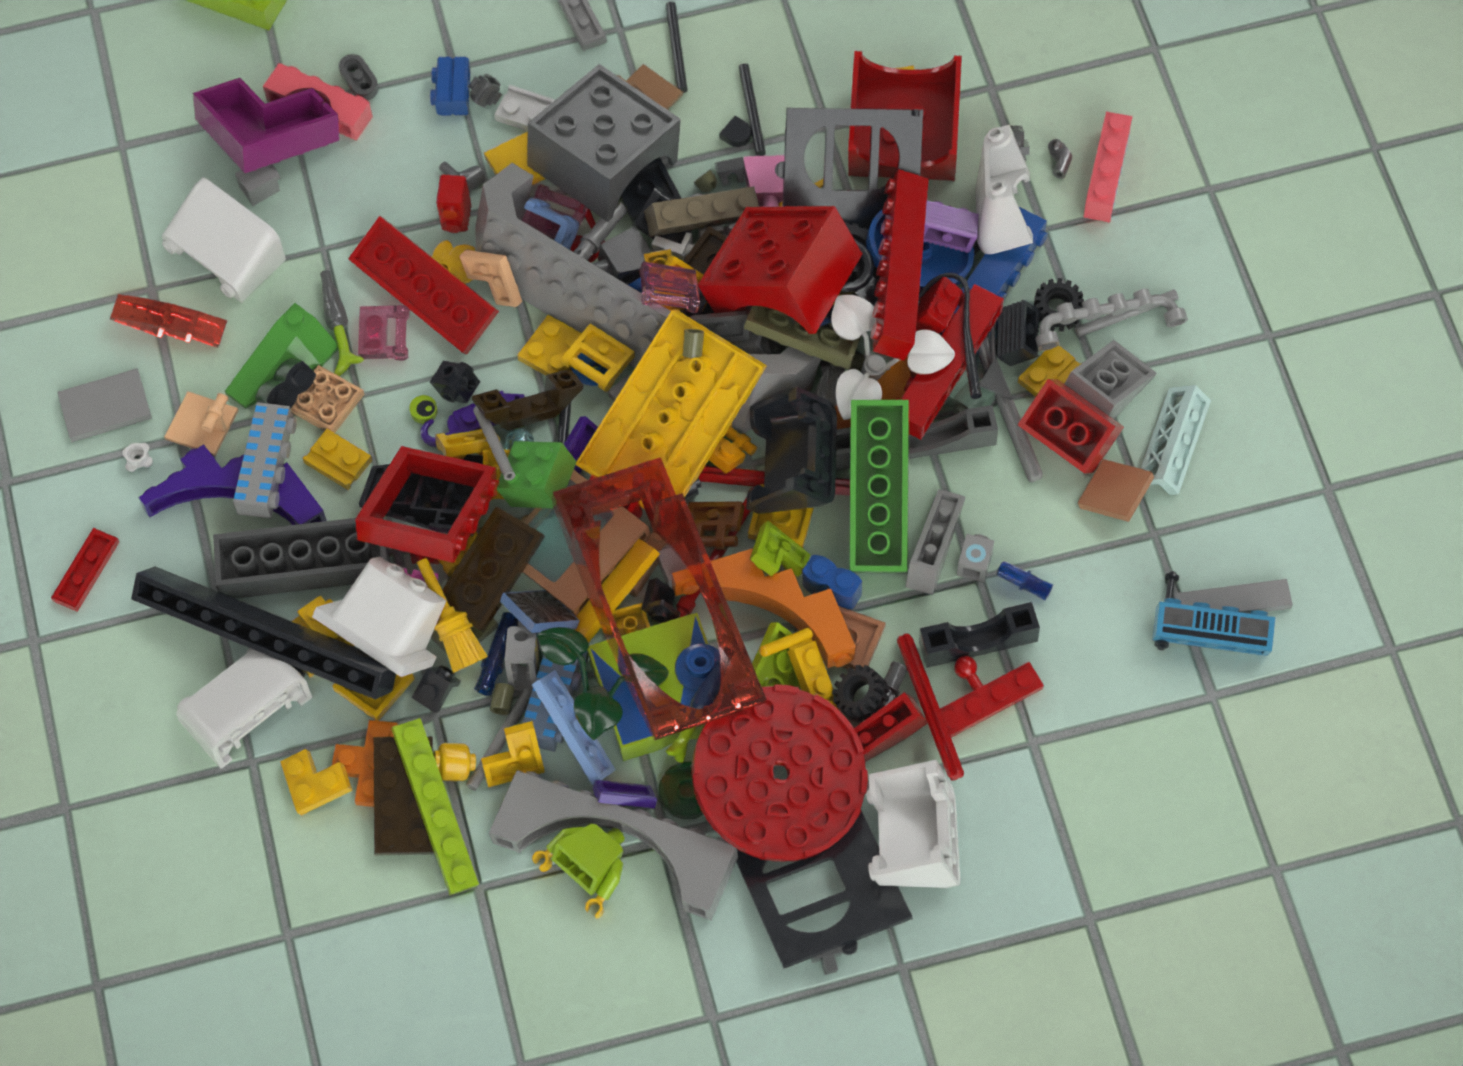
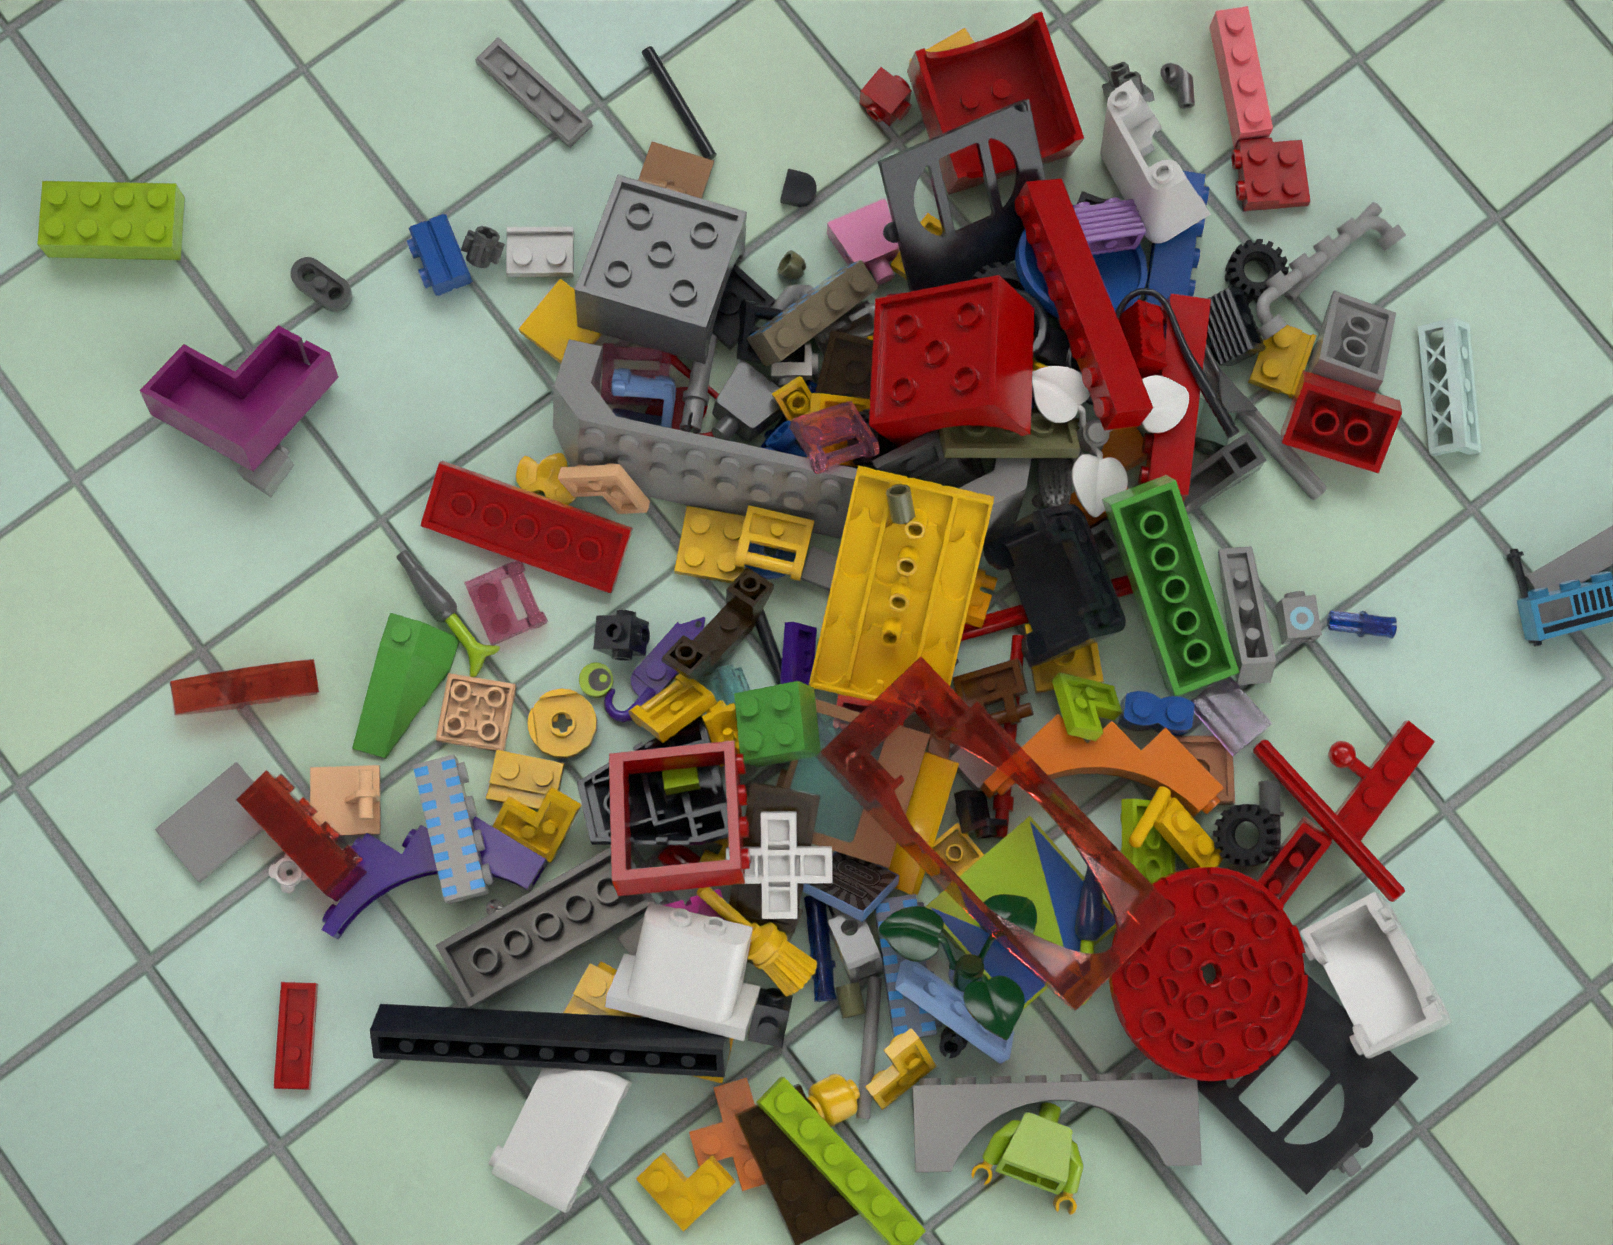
camera: 30 degrees left, 15 degrees up
white windscreen [162,177,286,303] -> none
black brick [255,358,316,409] -> none
coral arch [263,63,373,141] -> none
red brick [436,175,472,233] -> none
dark grey piece [439,162,486,194] -> none
light grey piece [473,407,515,481] -> none
dark purple tile [592,780,657,809] -> none
dark green tile [659,761,704,820] -> none
blue piece [675,643,723,691] -> none
dark grey tile [715,157,745,186] -> none
black bar [739,63,766,156] -> none
black arch [919,602,1040,668] -> none
nougat tile [1078,459,1154,522] -> none
none -> clear red brick [236,770,367,902]
none -> yellow plate [492,787,582,863]
none -> yellow plate [528,688,597,758]
none -> lime tile [662,767,701,795]
none -> white plate [726,811,833,919]
none -> red brick [859,67,912,126]
none -> black pin [939,1026,968,1058]
none -> clear purple plate [1191,676,1272,756]
none -> red plate [1231,137,1311,212]

